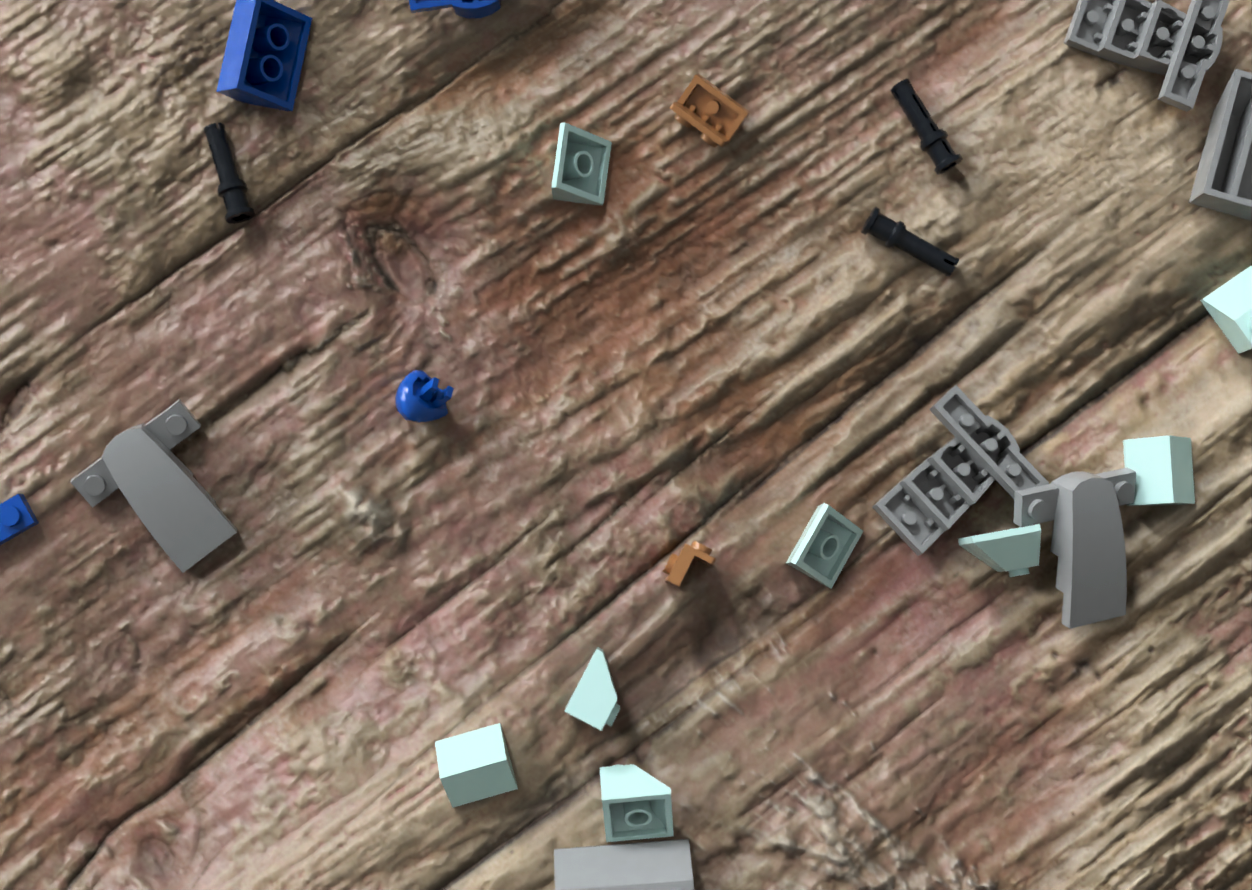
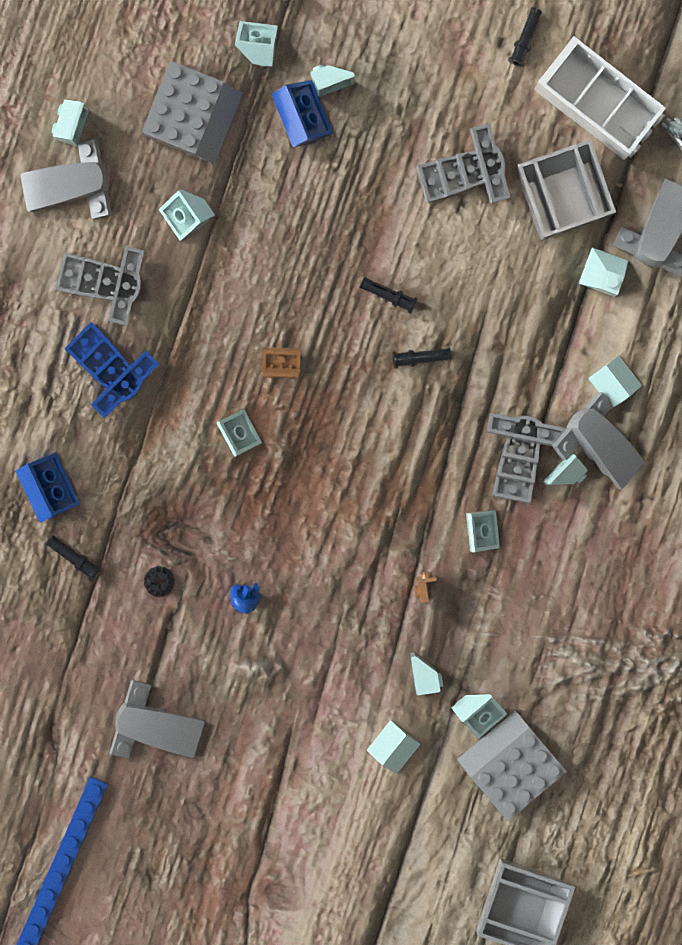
camera: 30 degrees left, 5 degrees up
none -> black gear [144,566,175,597]

